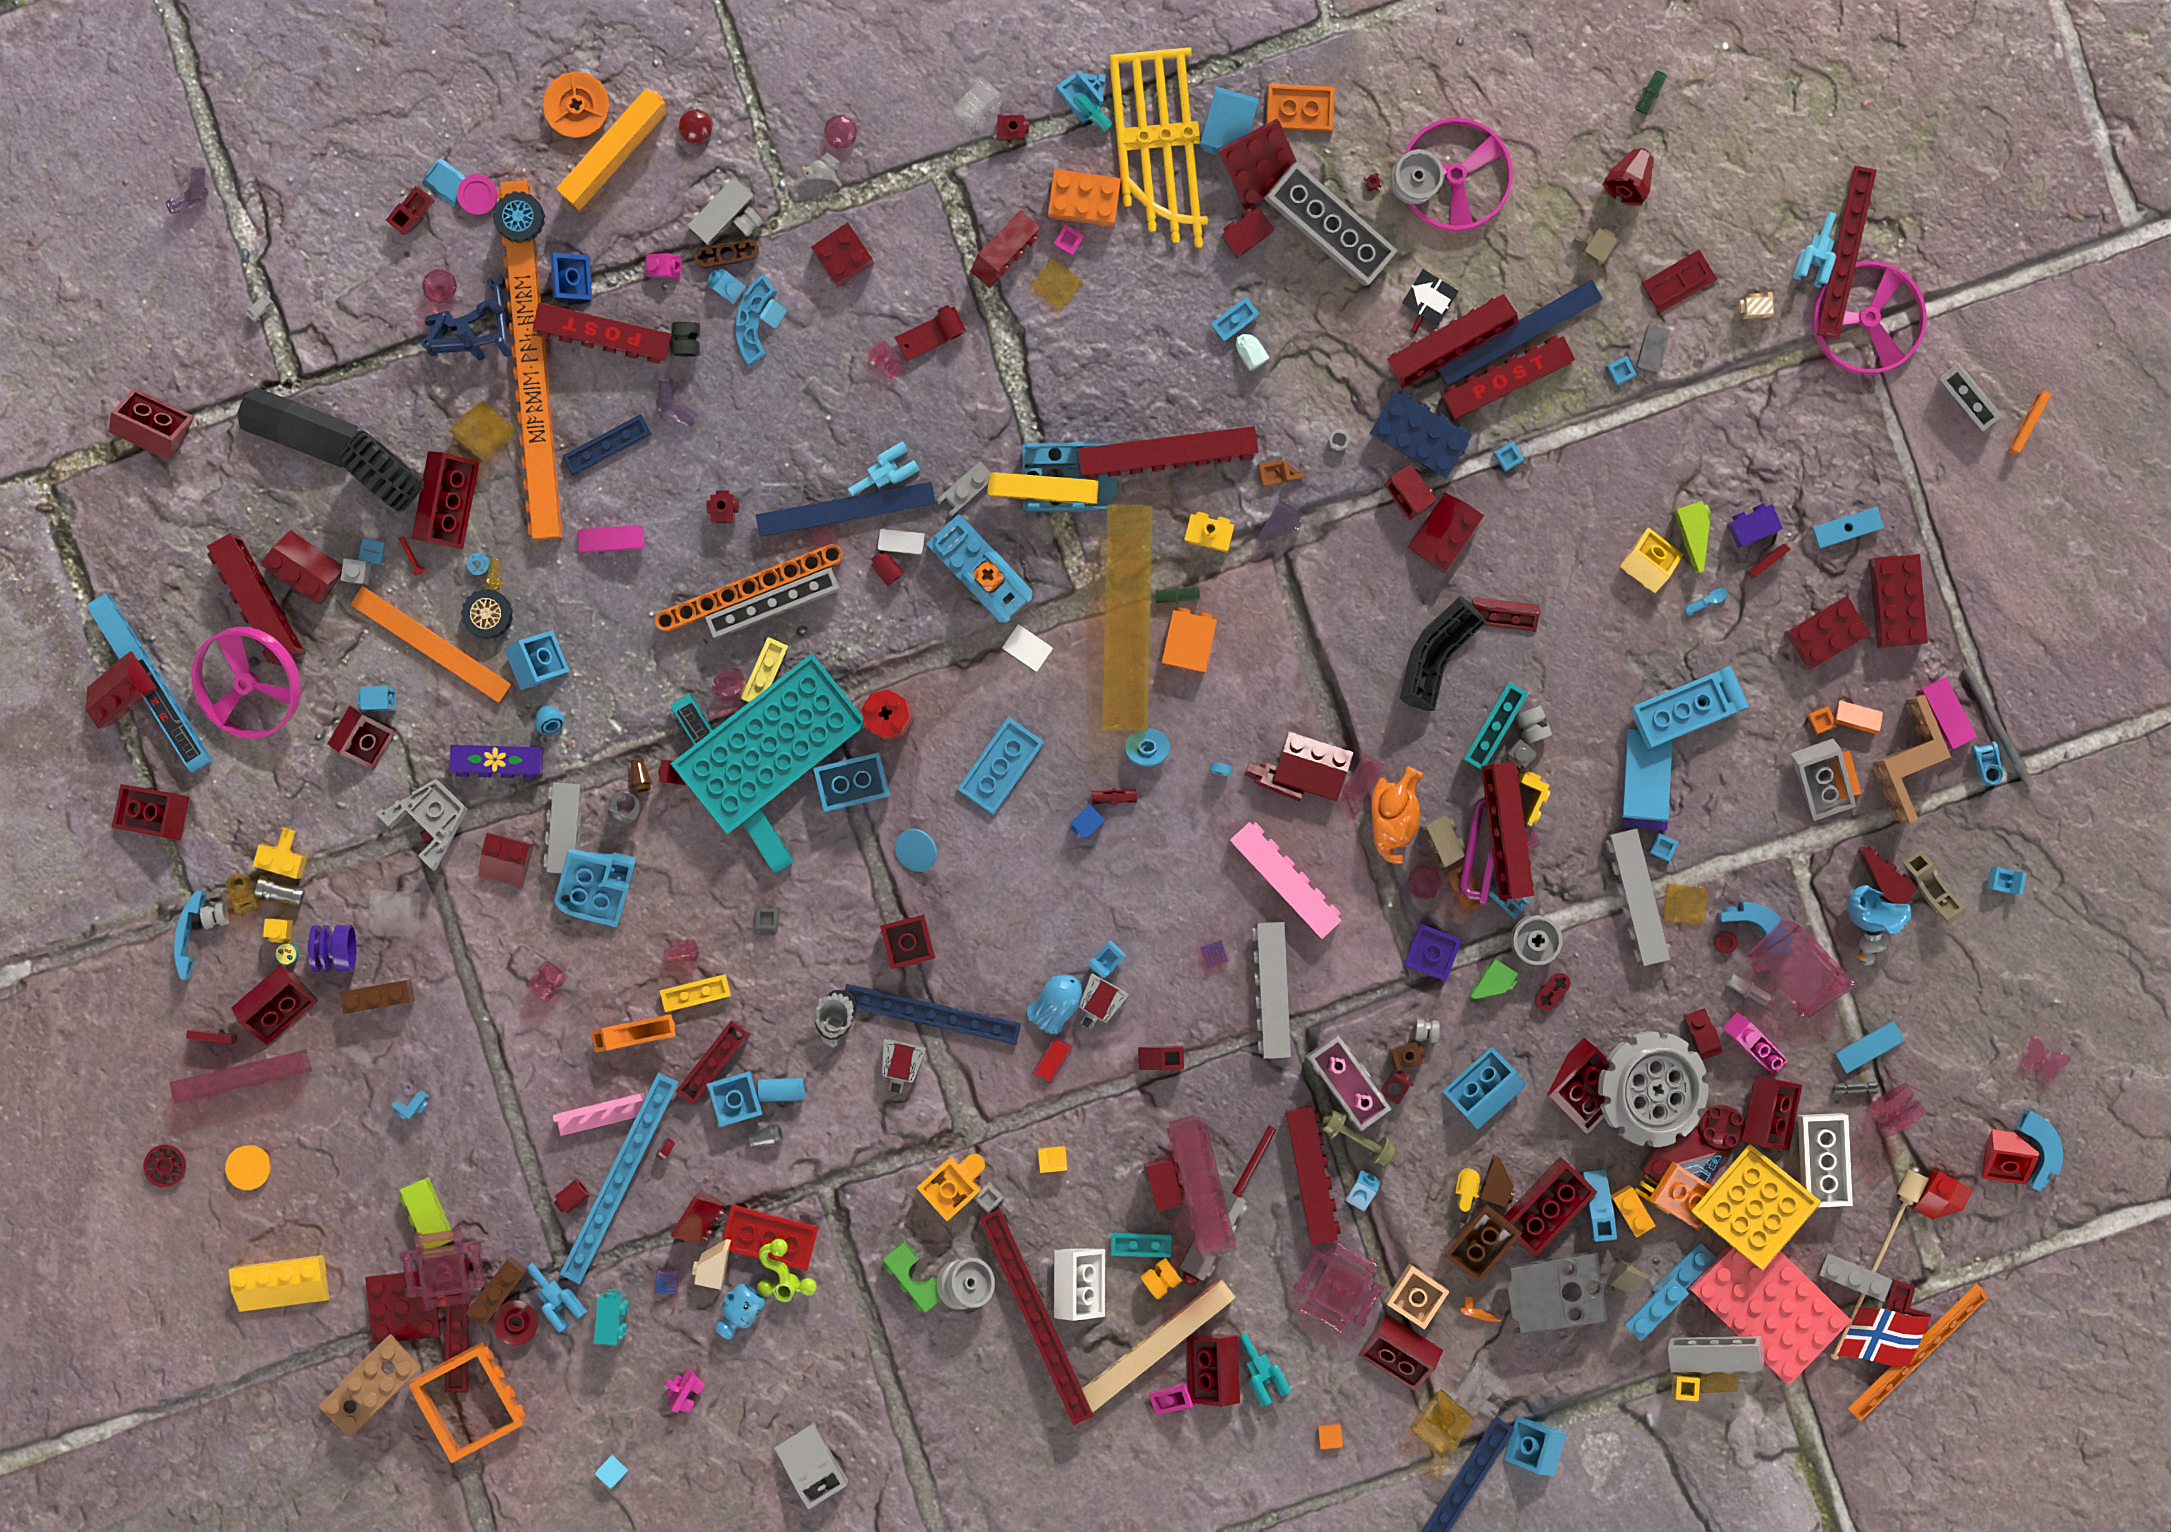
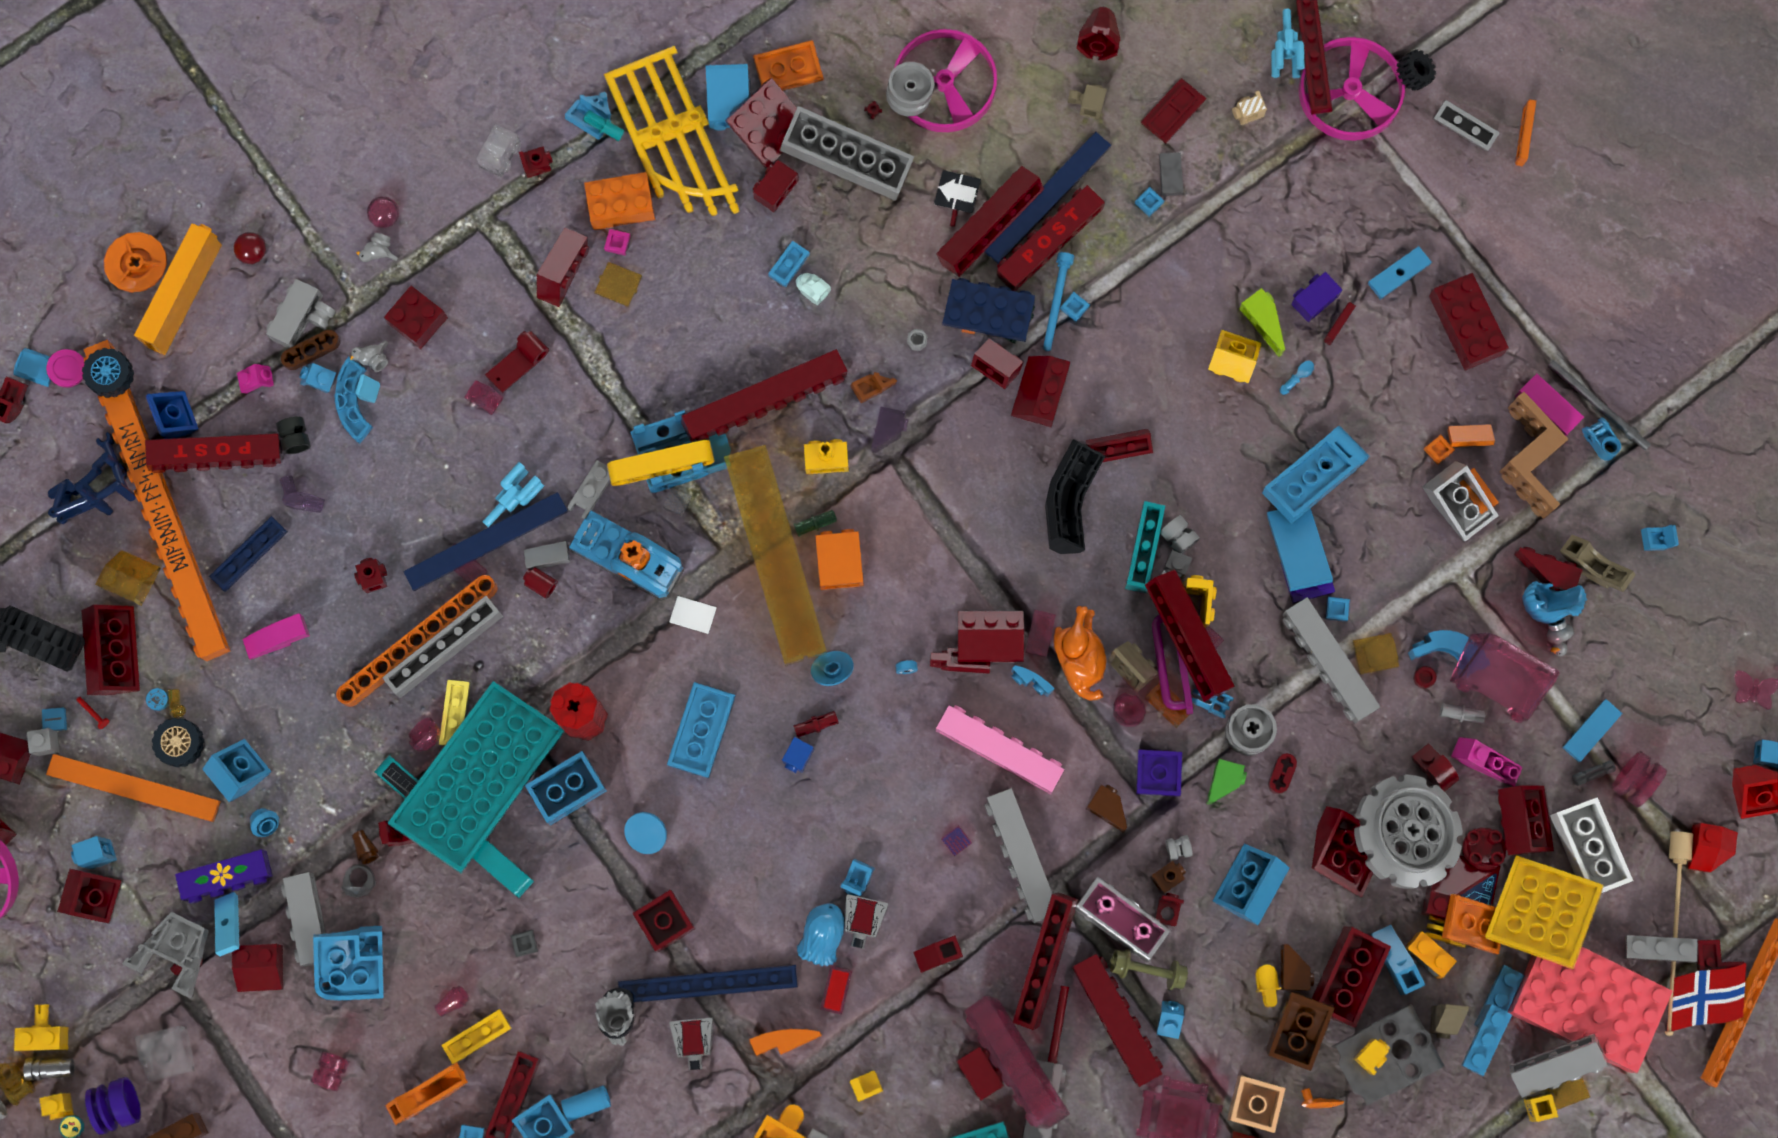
camera: 15 degrees left, 10 degrees down
clear pink hair [422,268,457,304] -> none
dark red brick [1785,596,1870,670] -> none
none -> medium azure tile [215,892,239,957]
none -> light grey animal [350,340,388,372]
none -> orange slope [749,1029,822,1056]
none -> dark azure slope [1011,665,1055,697]
none -> dark red brick [1012,892,1079,1030]
none -> dark azure piece [1043,252,1074,352]
none -> reddish brown slope [1086,785,1127,833]
none -> yellow brick [1353,1039,1390,1075]
none -> black tyre [1396,50,1436,91]

